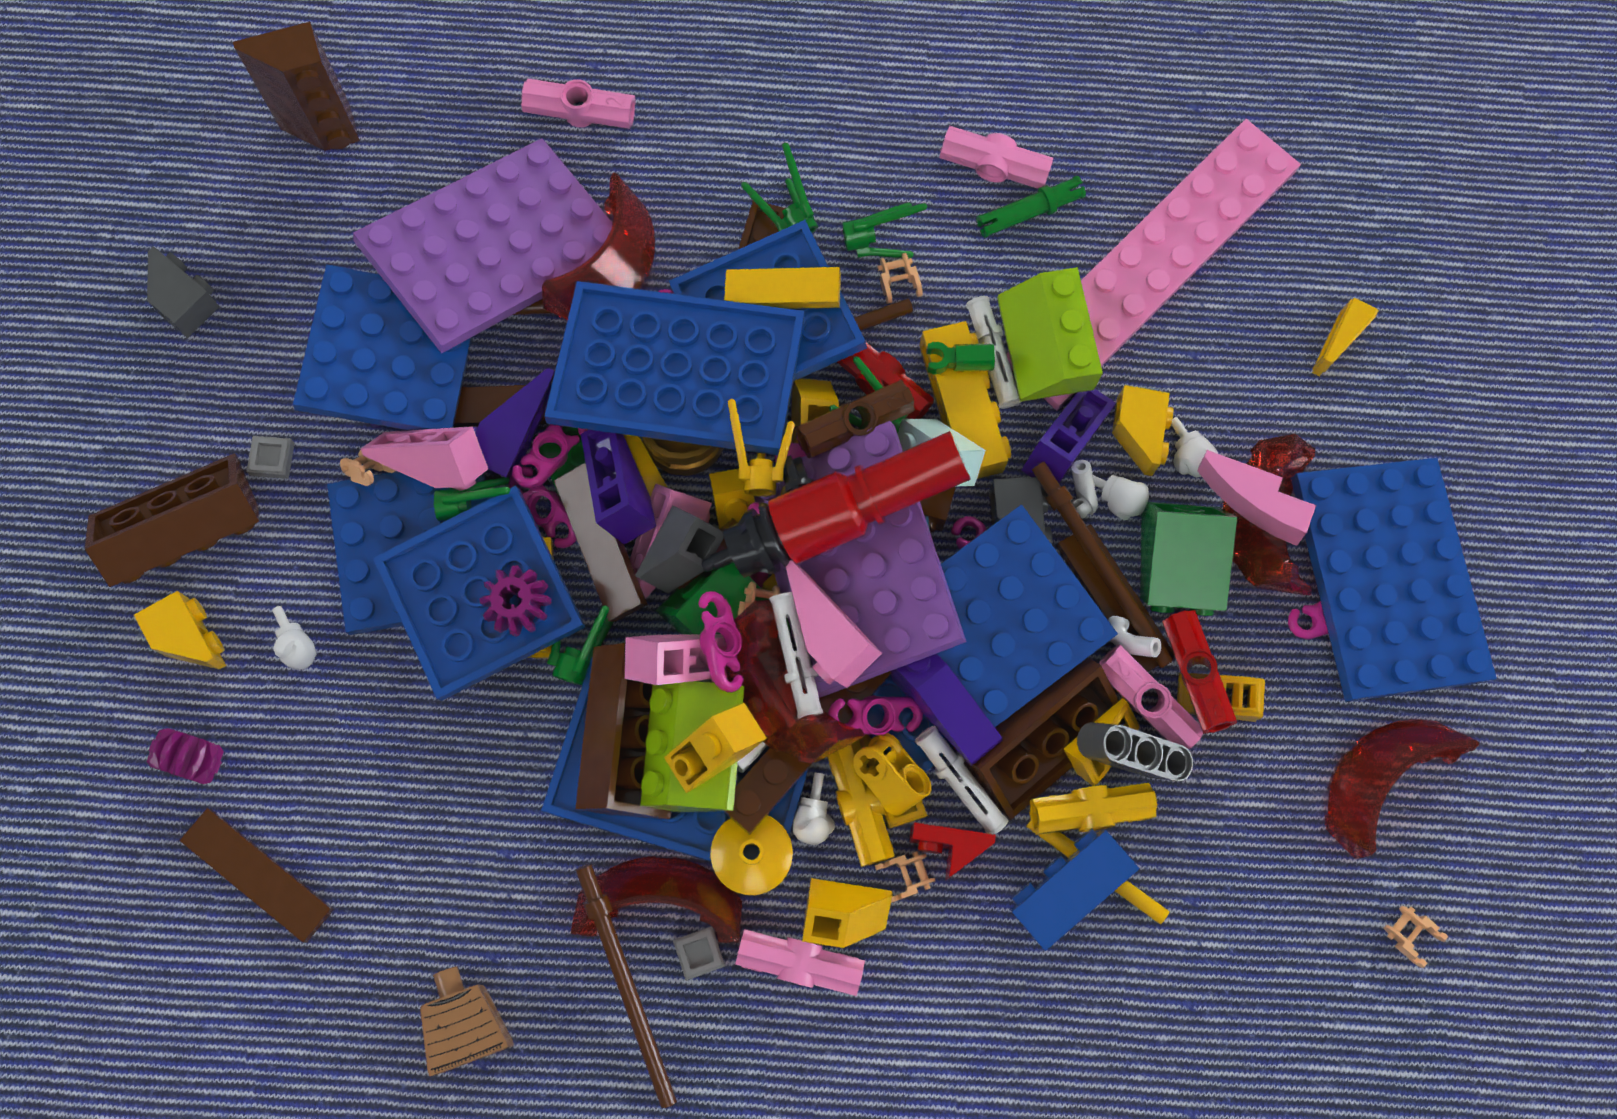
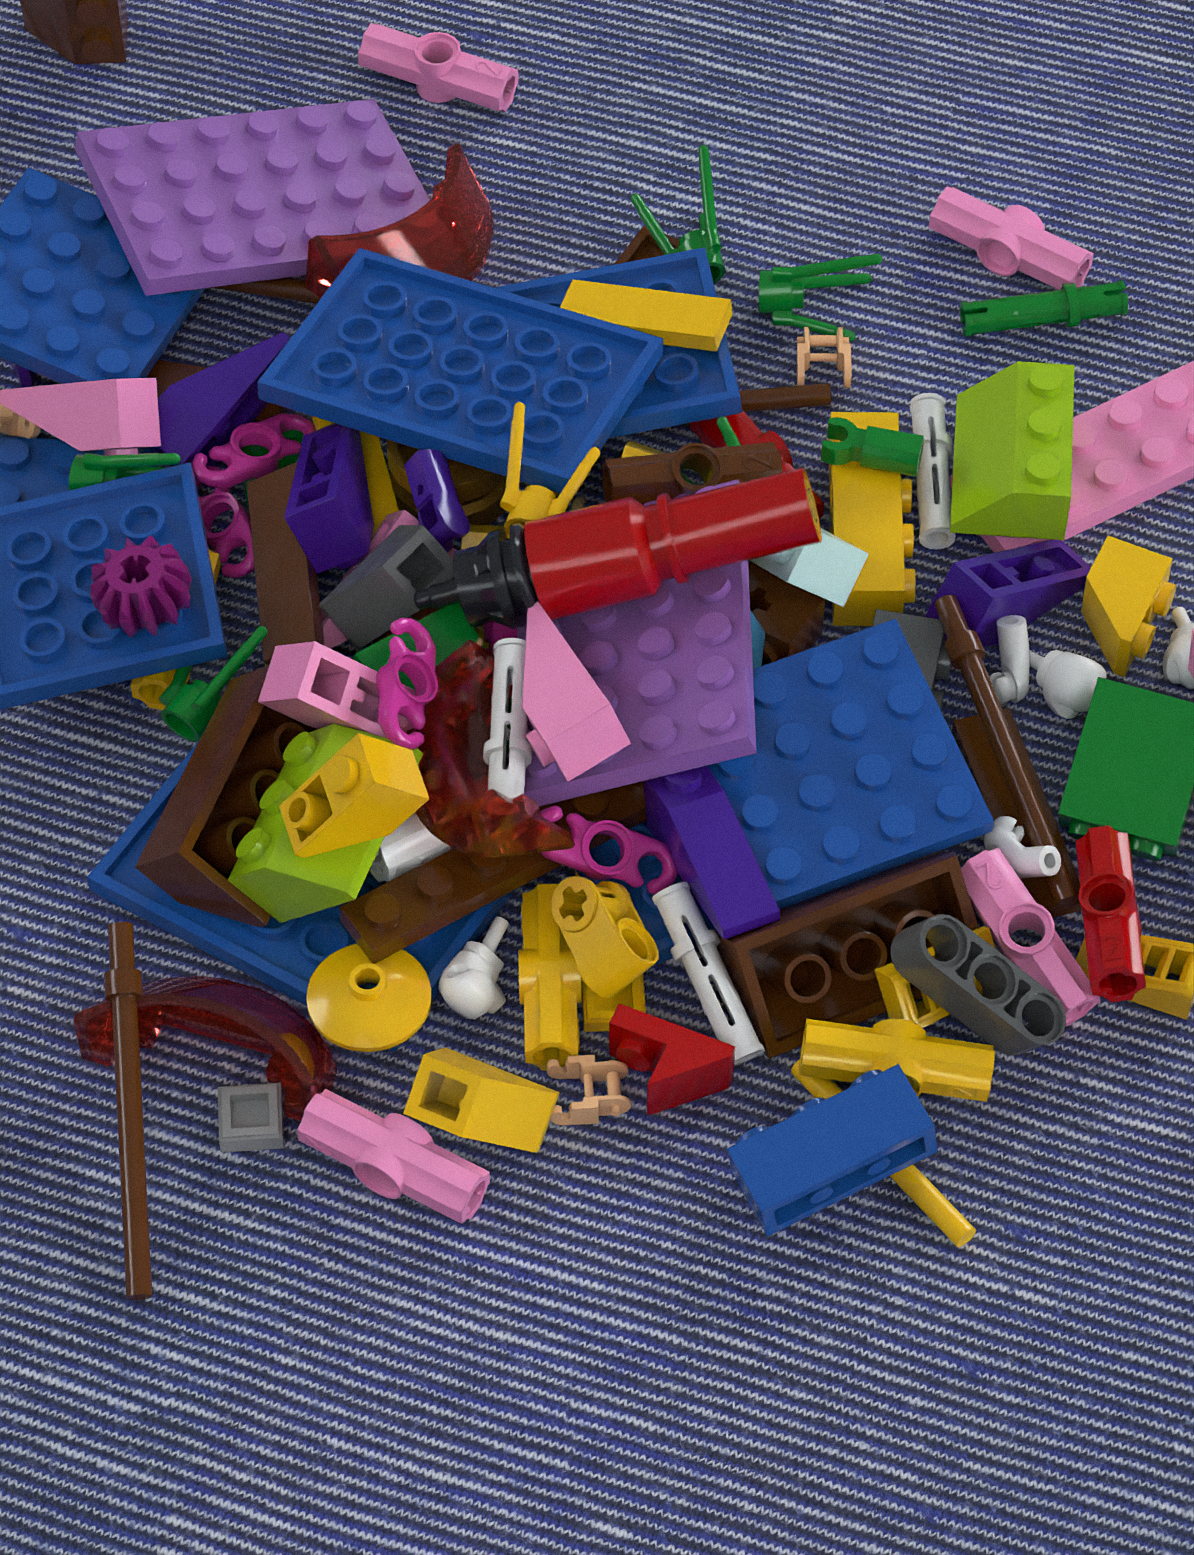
camera: 20 degrees right, 20 degrees down
none -> dark purple bar [404,449,470,553]

